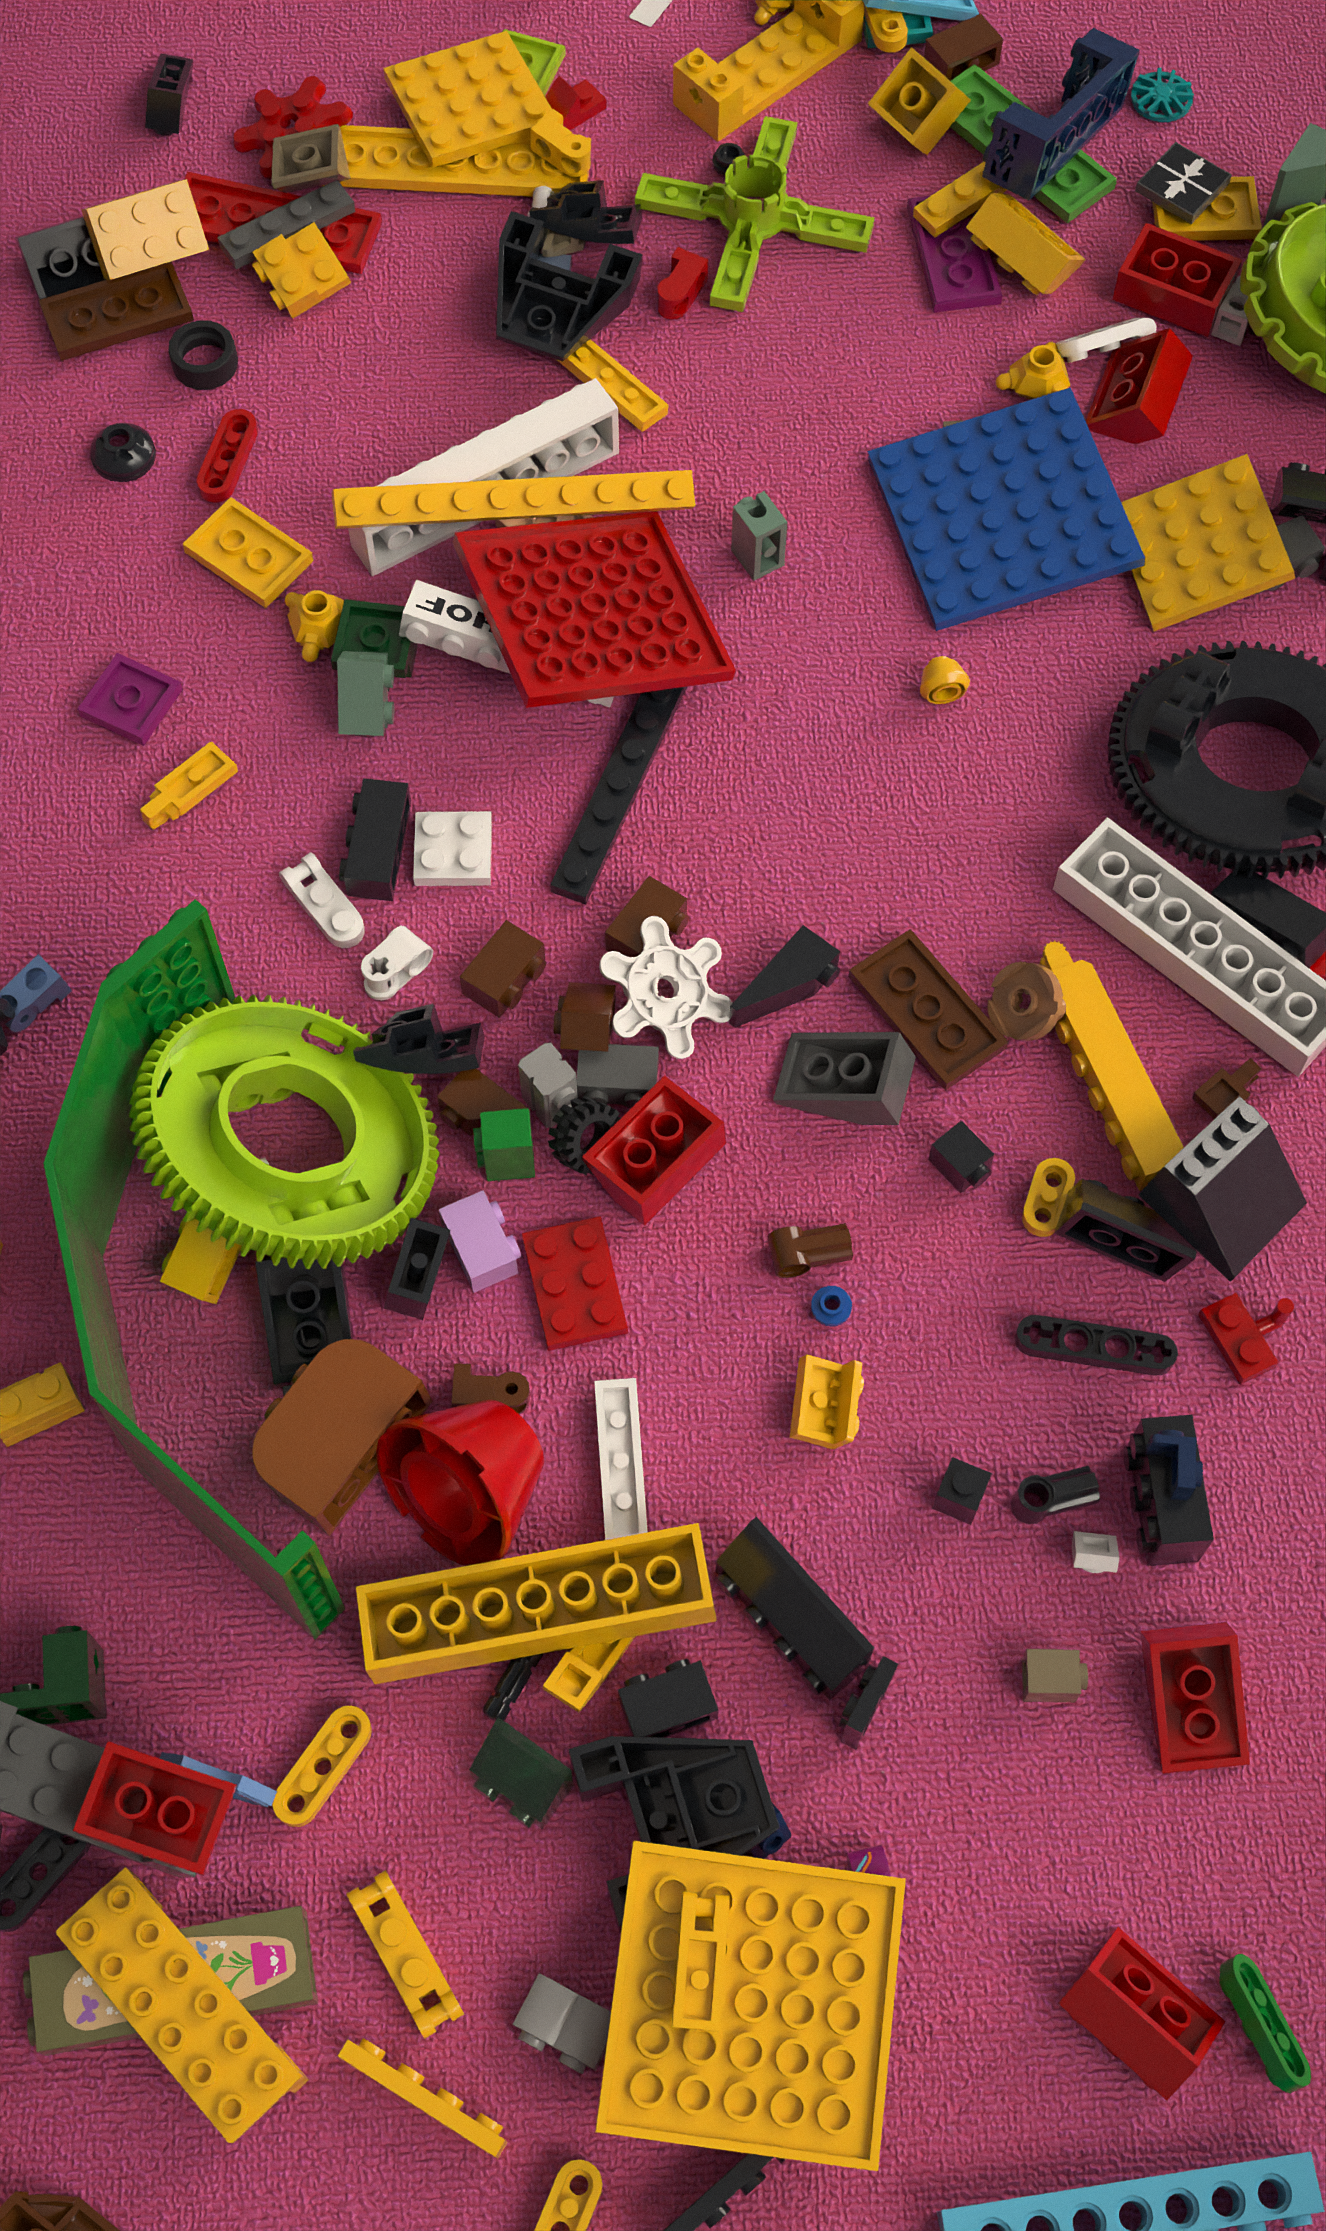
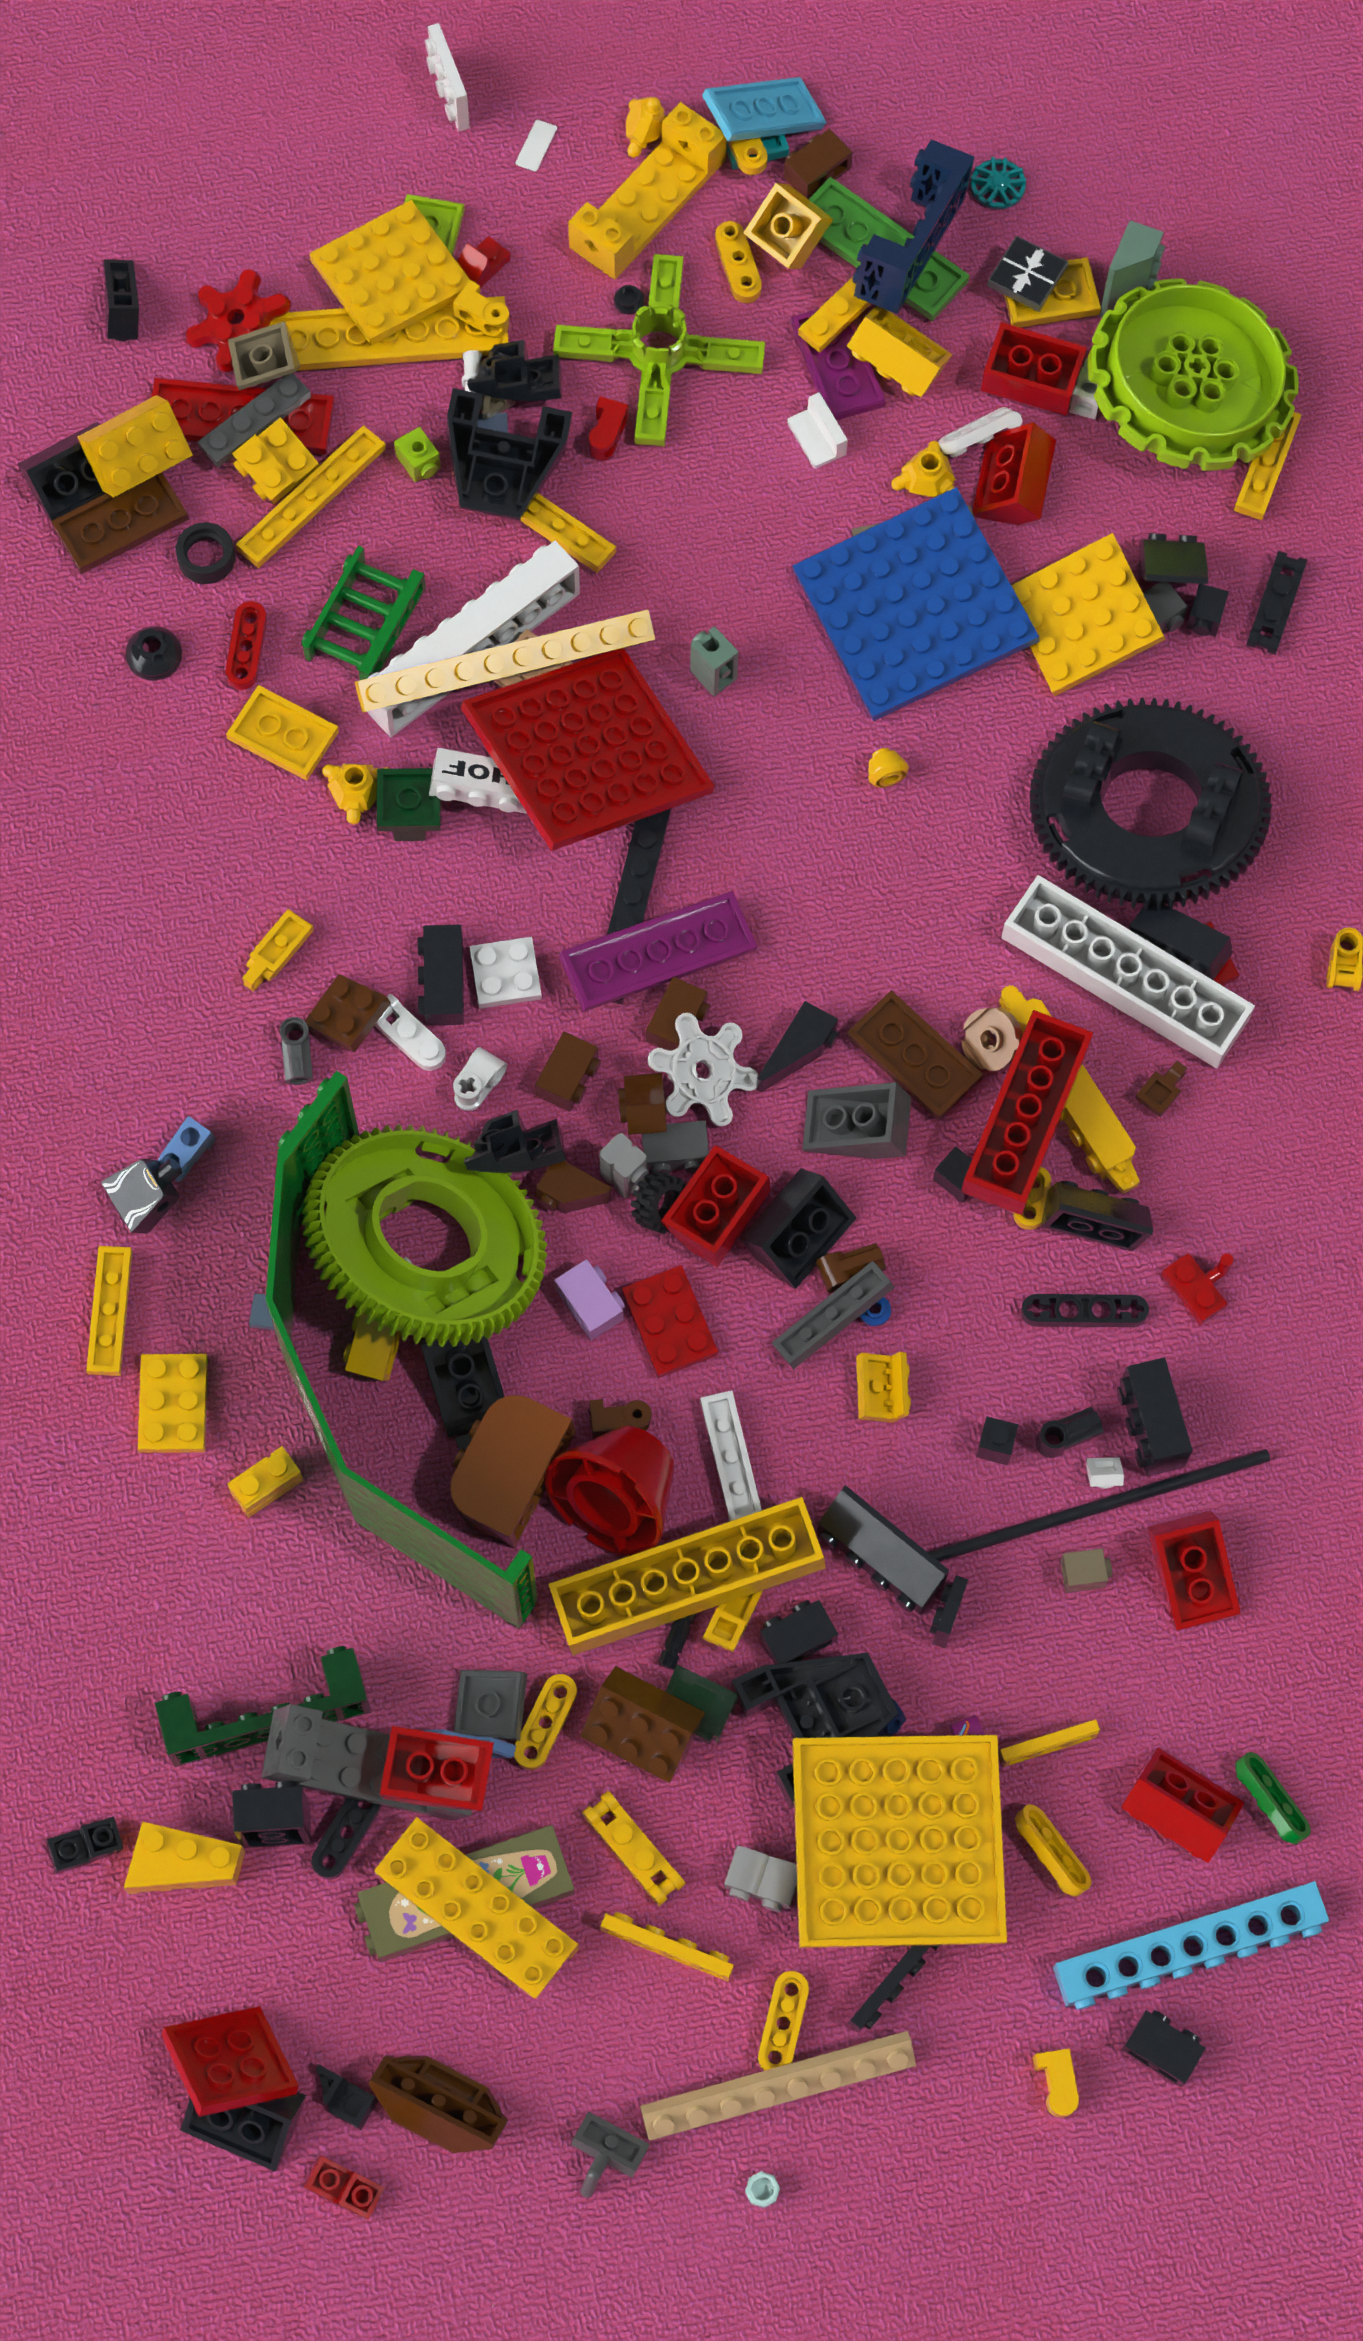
camera: 10 degrees left, 5 degrees up
magenta plate [78,653,183,746] -> none
sand green brick [337,651,394,736] -> none
black brick [384,1218,450,1320] -> none
green brick [473,1108,535,1181] -> none
yellow plate [671,1891,729,2032] -> none
black slope [1138,1096,1307,1282] -> none
dark blue bracket [1146,1430,1203,1500] -> none
none -> yellow plate [236,425,386,568]
none -> dark grey piece [280,1017,313,1085]
none -> green fence [301,546,426,680]
none -> reddish brown plate [305,974,391,1053]
none -> lime brick [394,427,441,483]
none -> dark grey tile [454,1670,527,1741]
none -> magenta plate [559,891,758,1012]
none -> reddish brown brick [580,1666,705,1783]
none -> yellow plate [715,221,762,303]
none -> black slope [740,1168,857,1289]
none -> dark grey plate [772,1261,895,1370]
none -> white panel [787,392,848,469]
none -> black piece [928,1449,1270,1562]
none -> red brick [961,1010,1094,1215]
none -> yellow tile [998,1719,1100,1767]
none -> yellow plate [1015,1804,1091,1897]

